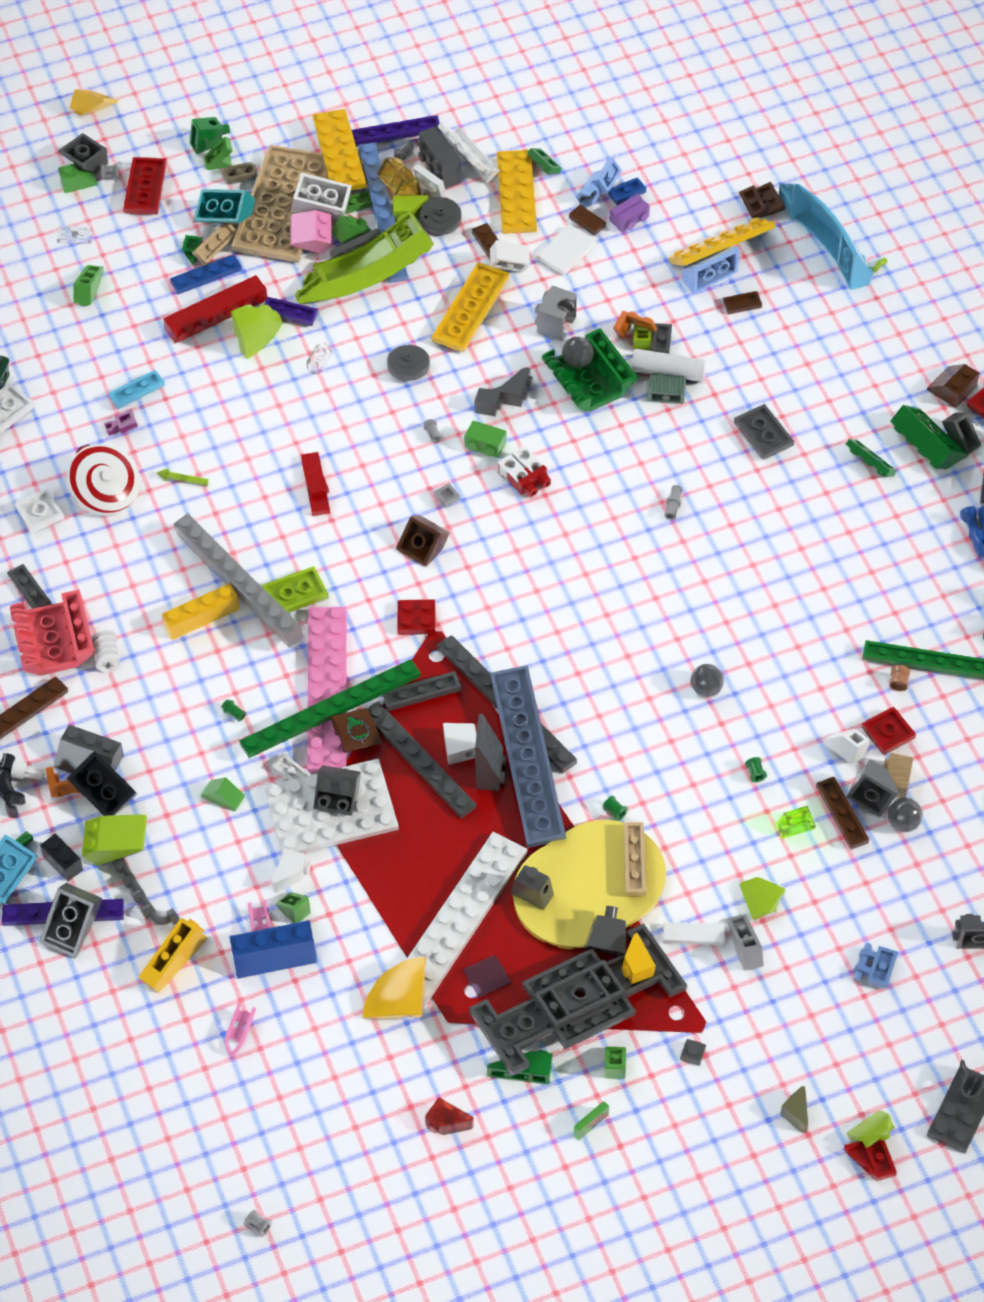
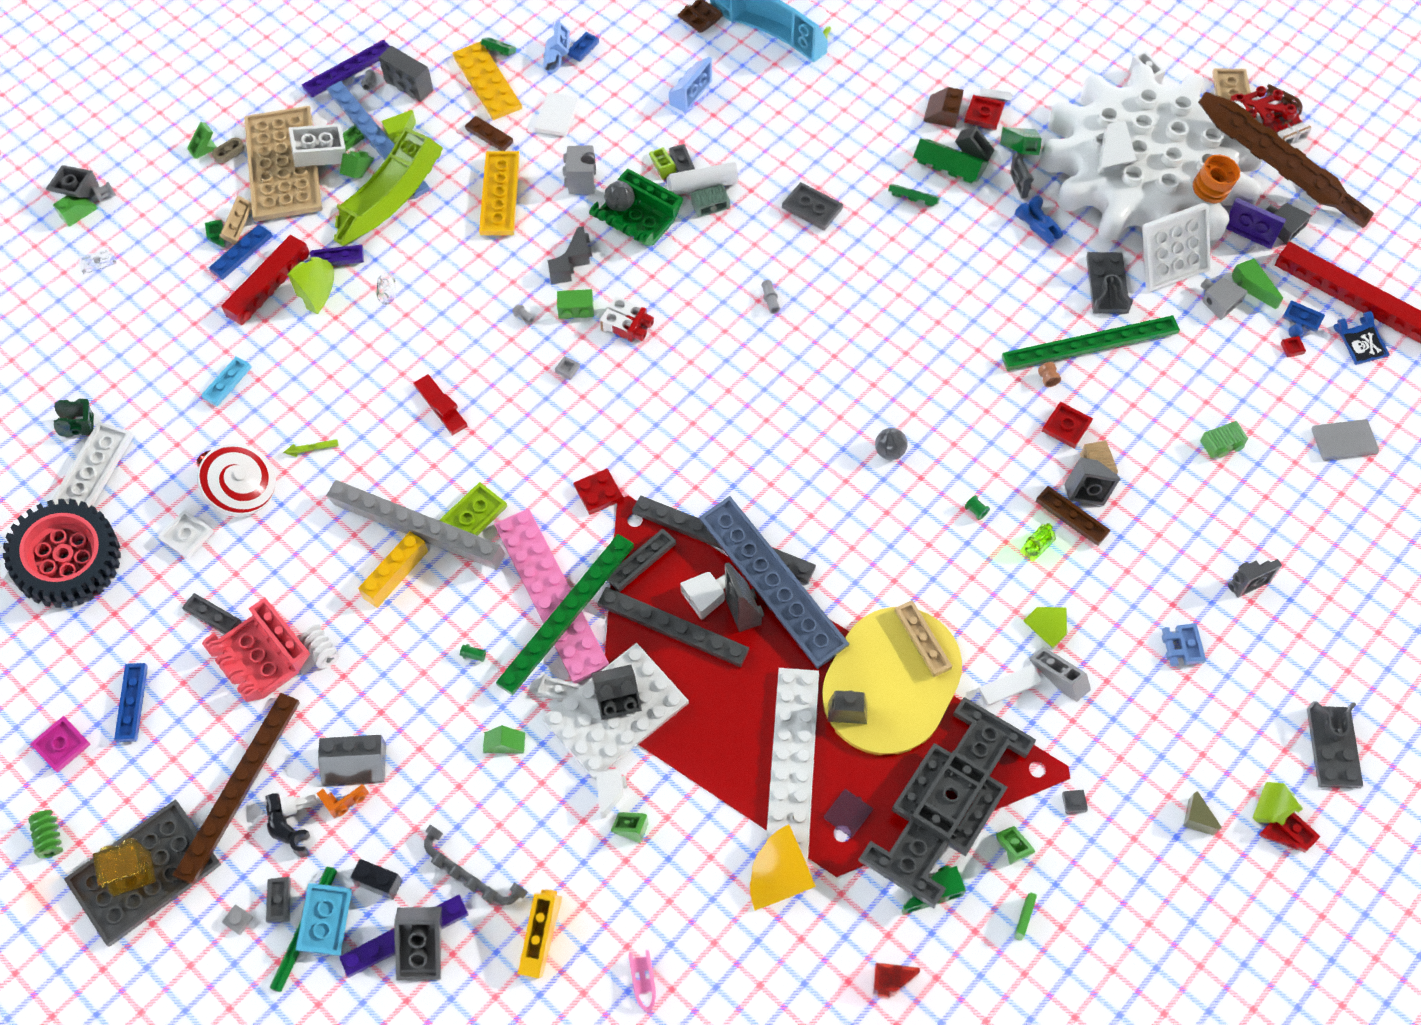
camera: 25 degrees left, 5 degrees up
black slope [66,750,138,816] -> none
yellow slope [70,89,119,116] -> none
bright green slope [73,264,104,306] -> none
lime slope [82,814,147,866] -> none
magenta plate [104,409,138,436] -> none
red plate [123,157,167,215] -> none
green torso [189,116,230,154] -> none
teal slope [193,189,255,223] -> none
blue slope [229,920,317,979] -> none
bright pink piece [248,900,271,931] -> none
bright pink slope [290,210,331,254] -> none
yellow plate [312,108,366,190] -> none
dark grey tile [330,228,381,258] -> none
reddish brown slope [331,708,381,753] -> none
clear yellow slope [377,157,421,196] -> none
dark grey wheel [387,345,430,381] -> none
reddish brown slope [396,515,450,567] -> none
white plate [413,164,447,198] -> none
dark grey wheel [420,197,462,235] -> none
white fence [438,122,500,183] -> none
white brick [490,240,530,272] -> none
reddish brown tile [569,204,606,236] -> none
dark grey torso [584,906,626,956] -> none
green bush [602,795,628,821] -> none
medium lavender brick [609,194,650,233] -> none
orange bracket [613,310,657,338] -> none
yellow slope [621,933,656,984] -> none
yellow plate [668,217,776,266] -> none
reddish brown tile [723,291,762,315] -> none
white slope [823,729,870,765] -> none
dark grey piece [888,797,923,832] -> none

